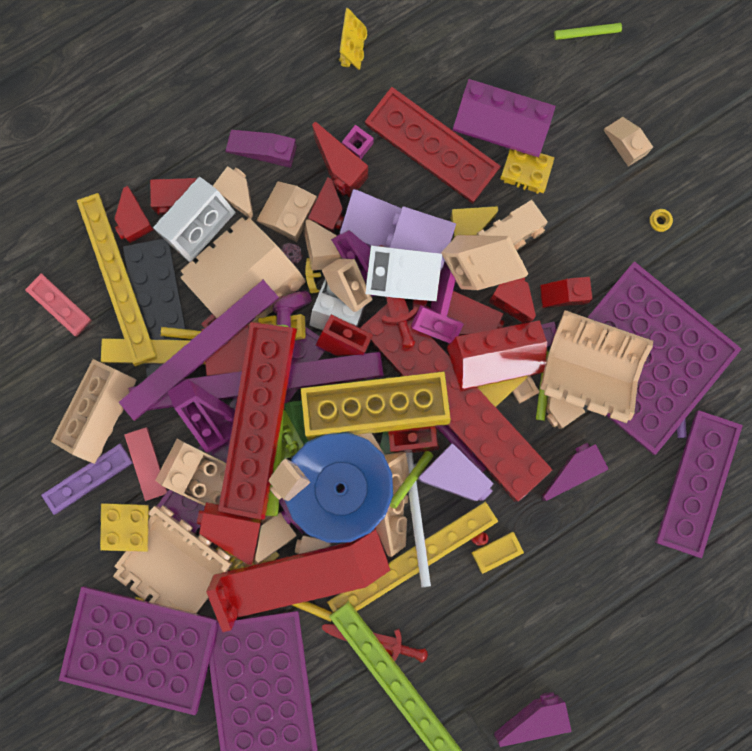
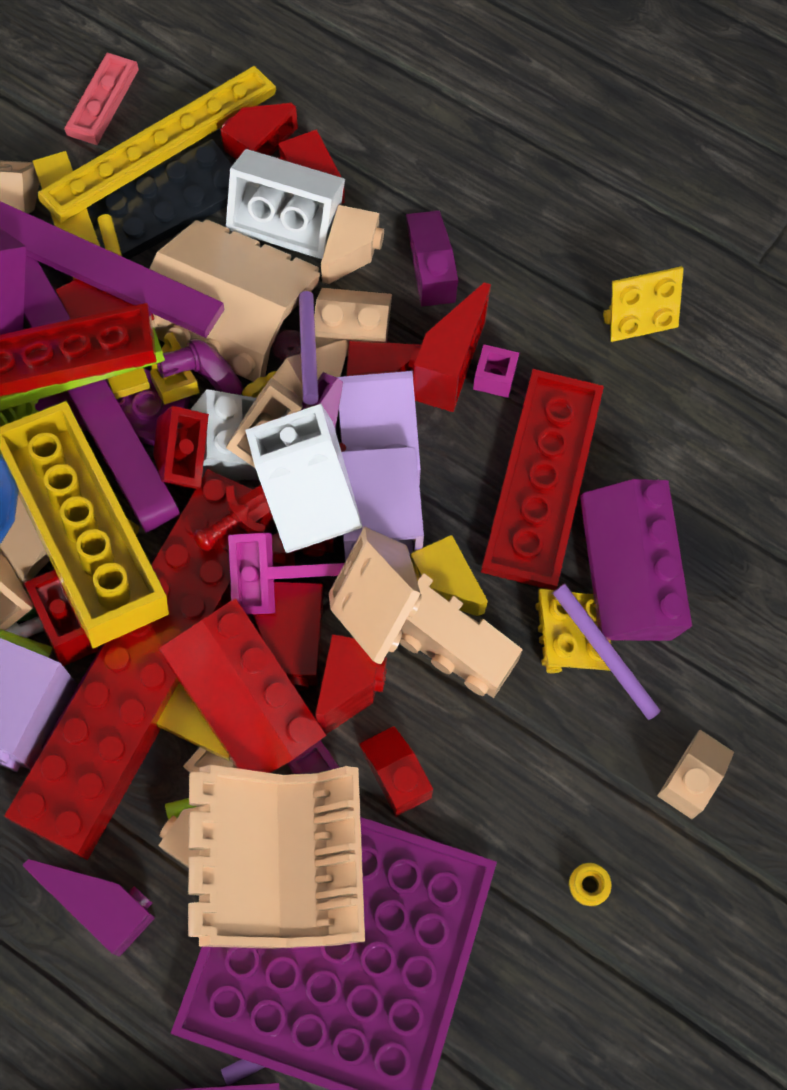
camera: 70 degrees right, 15 degrees down
none -> medium lavender bar [299,291,318,405]
none -> medium lavender bar [552,583,661,720]

